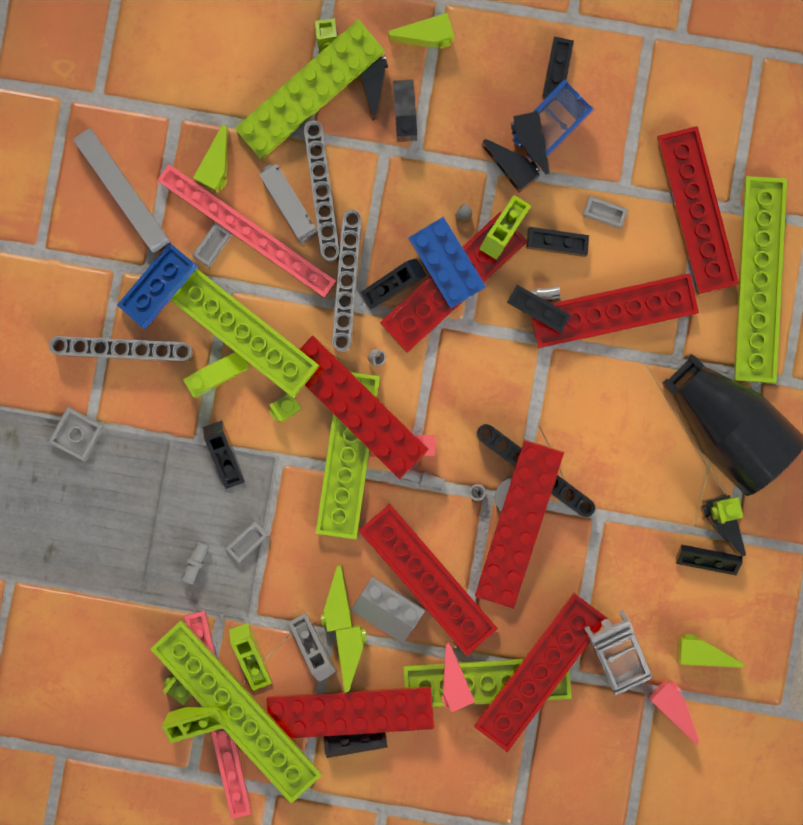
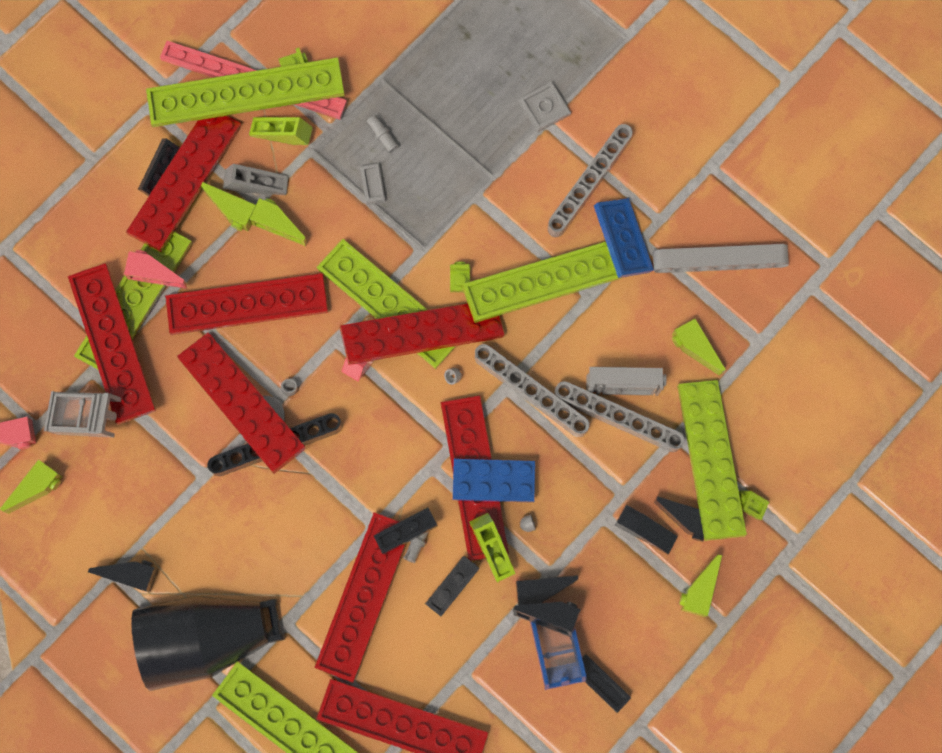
camera: 115 degrees right, 10 degrees down
coral plate [157,164,336,298] -> none
lime slope [161,707,227,743] -> none
lime slope [183,352,250,398] -> none
light grey tile [192,222,233,268] -> none
black slope [203,420,245,489] -> none
light grey slope [351,576,425,644] -> none
black slope [360,258,427,310] -> none
light grey pin [402,469,445,491] -> none
light grey tile [582,196,628,229] -> none
black plate [676,544,743,576] -> none
lime bracket [711,497,743,524] -> none

